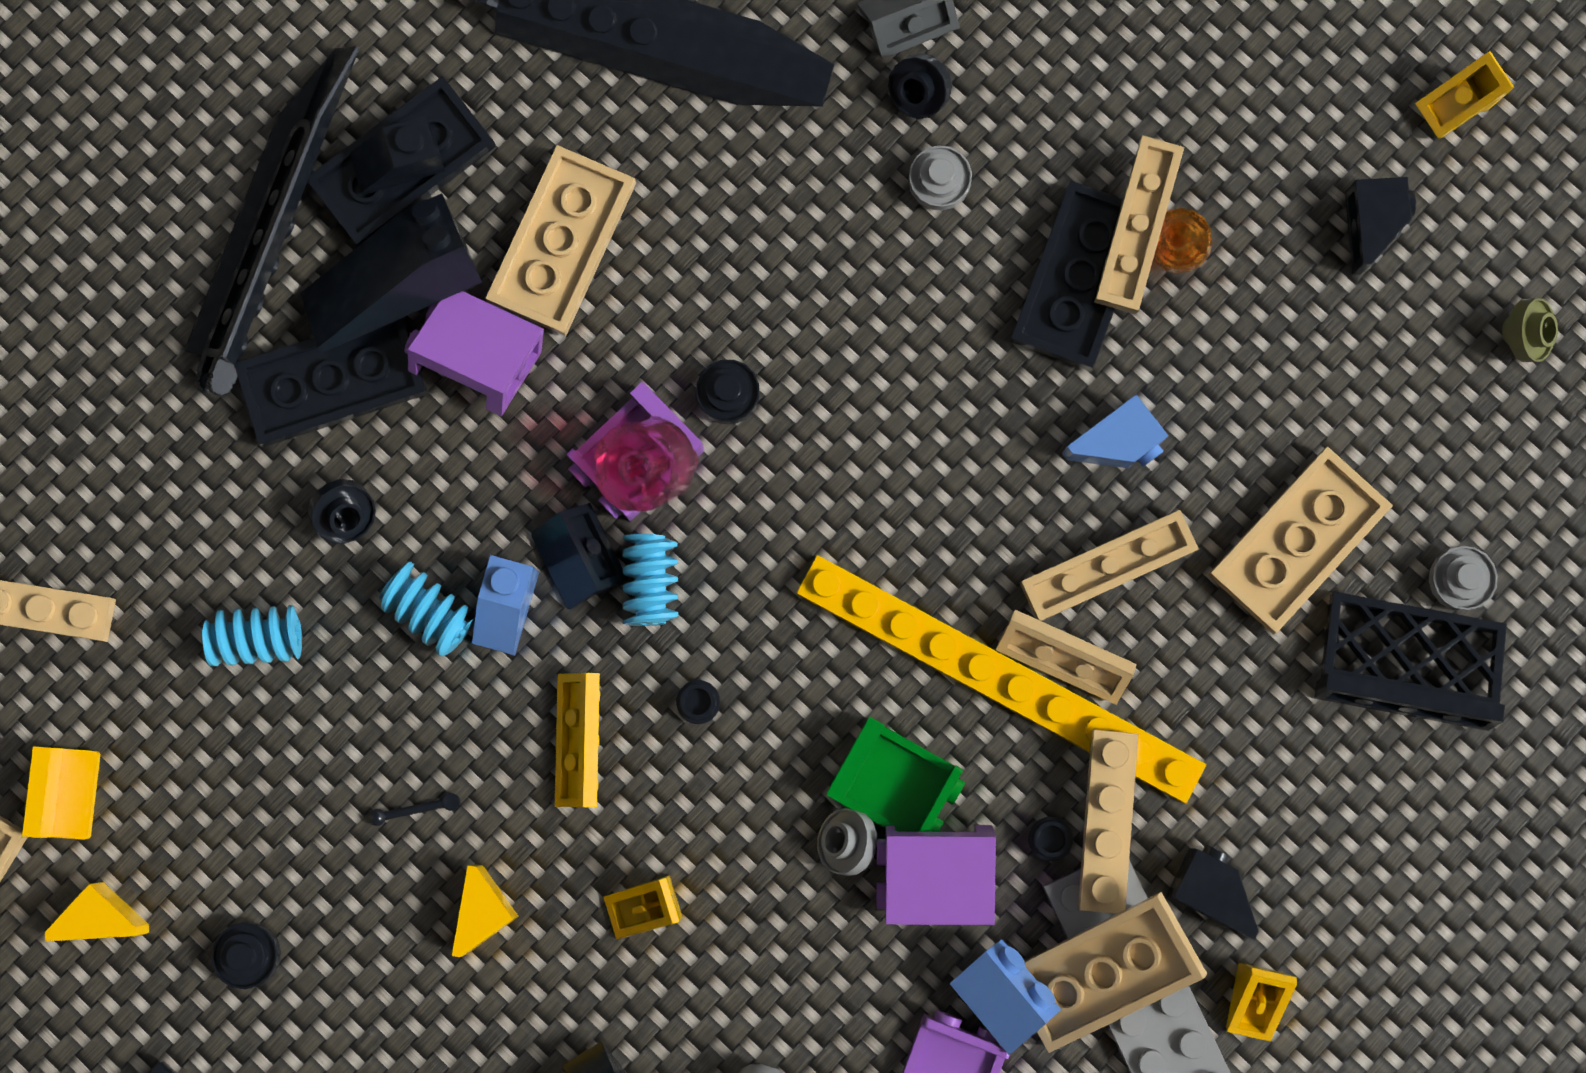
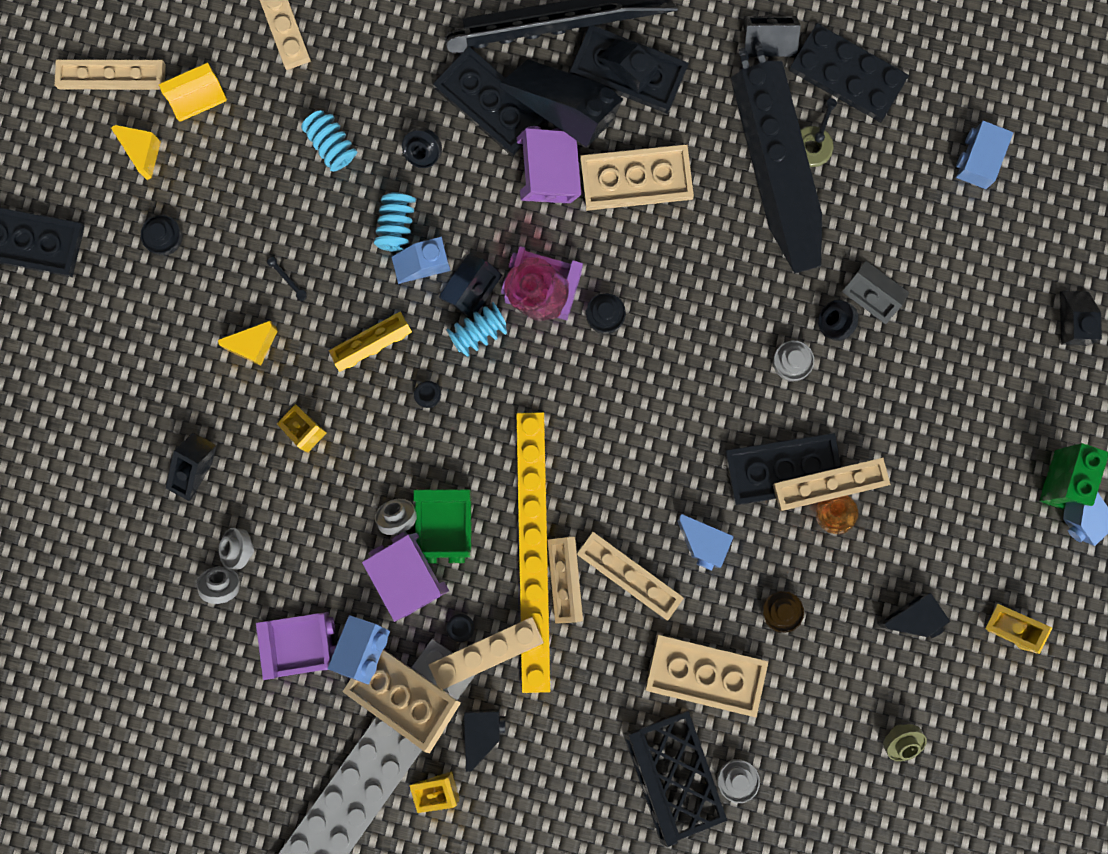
camera: 60 degrees right, 0 degrees up
none -> dark brown plate [762,591,804,633]

